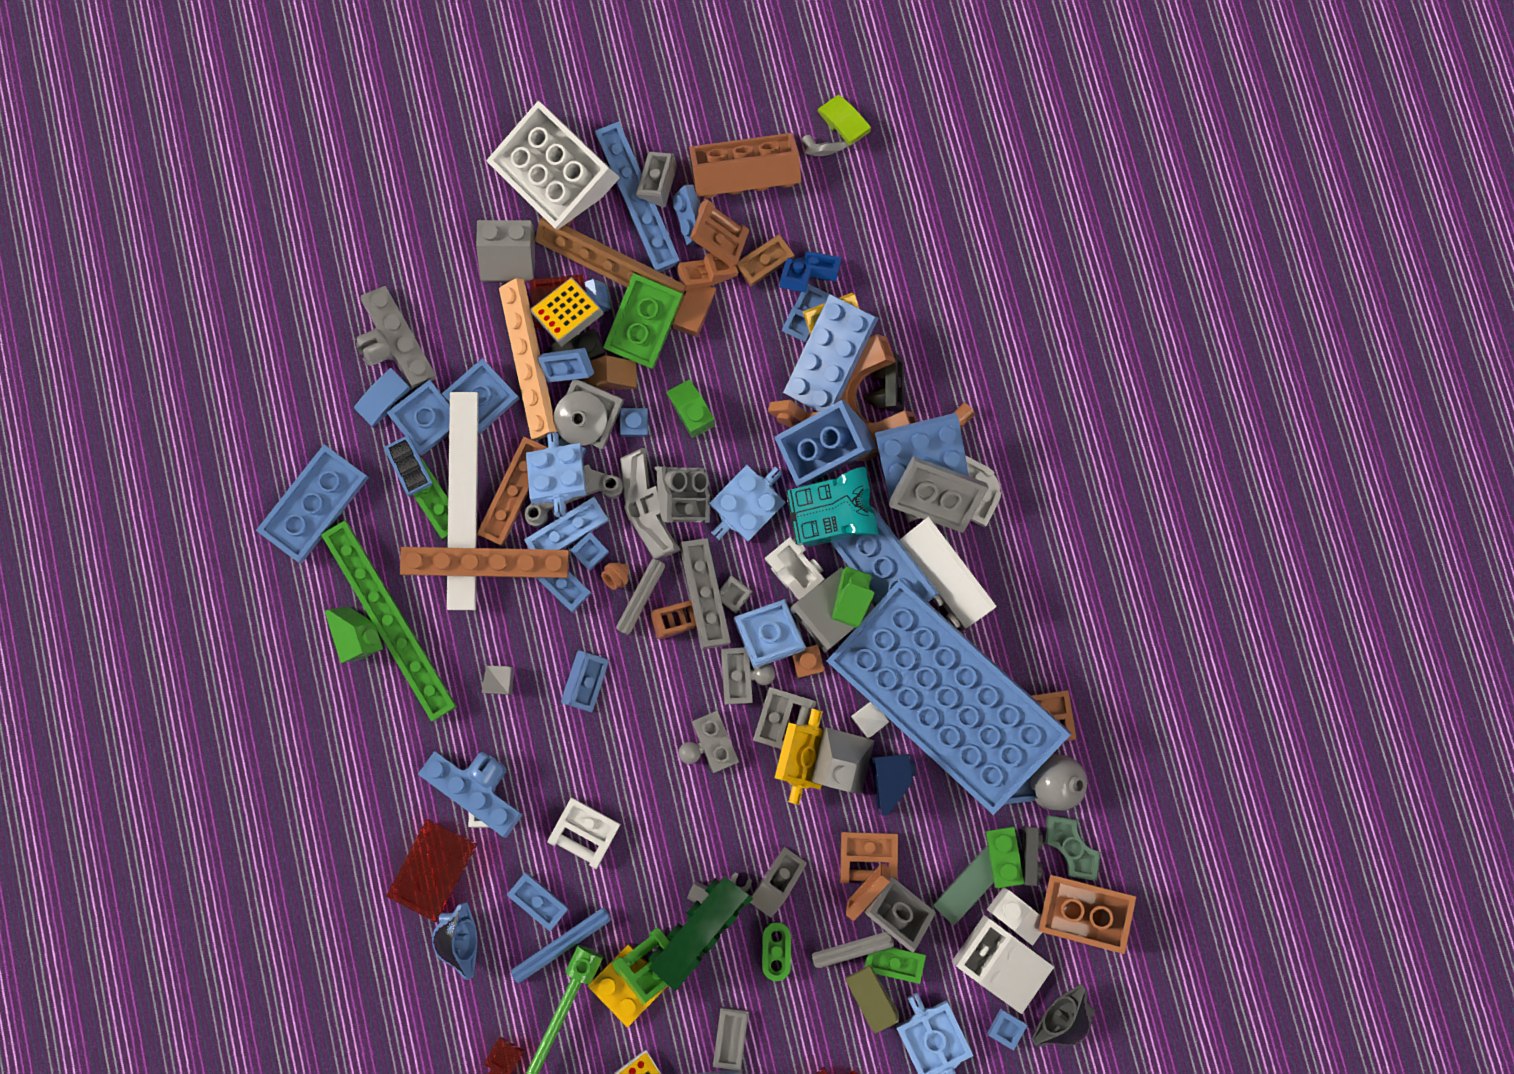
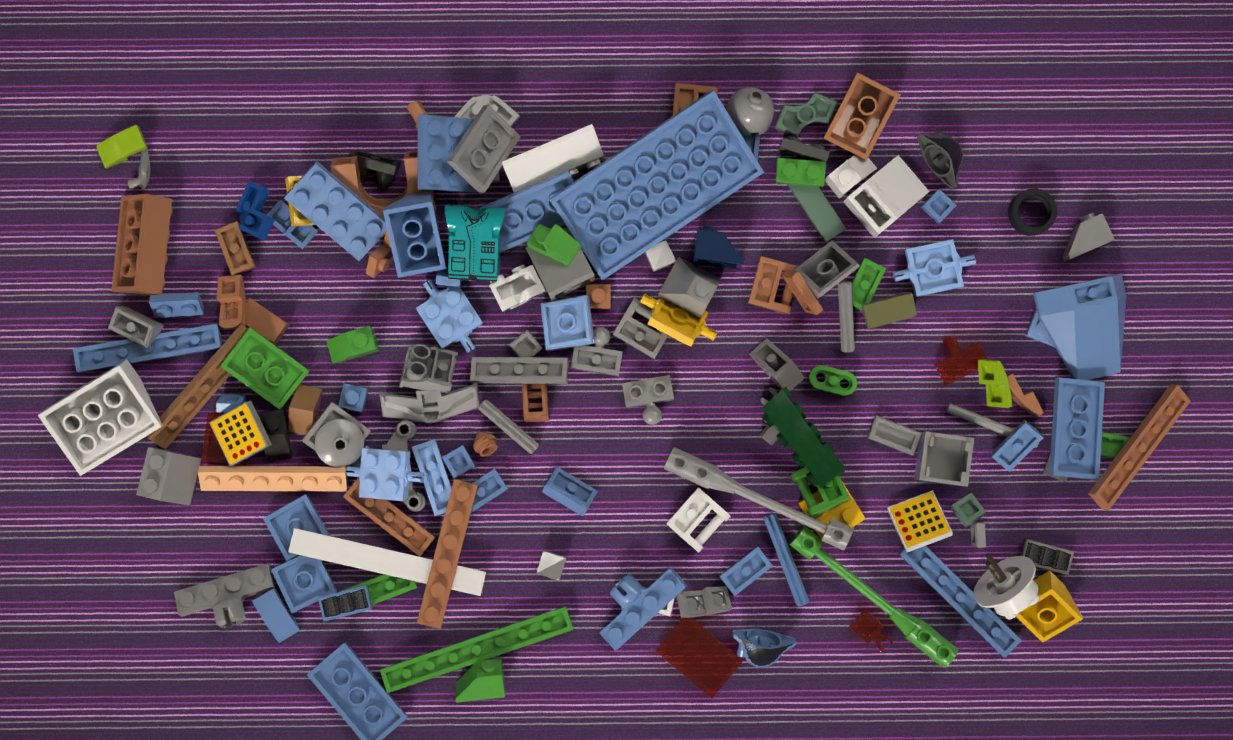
camera: 80 degrees left, 5 degrees up
medium blue plate [538,348,594,382] -> none
nougat plate [690,199,749,267] -> none
none -> medium blue tile [436,269,462,287]
none -> light grey bar [664,447,854,551]
none -> light grey slope [676,586,732,618]

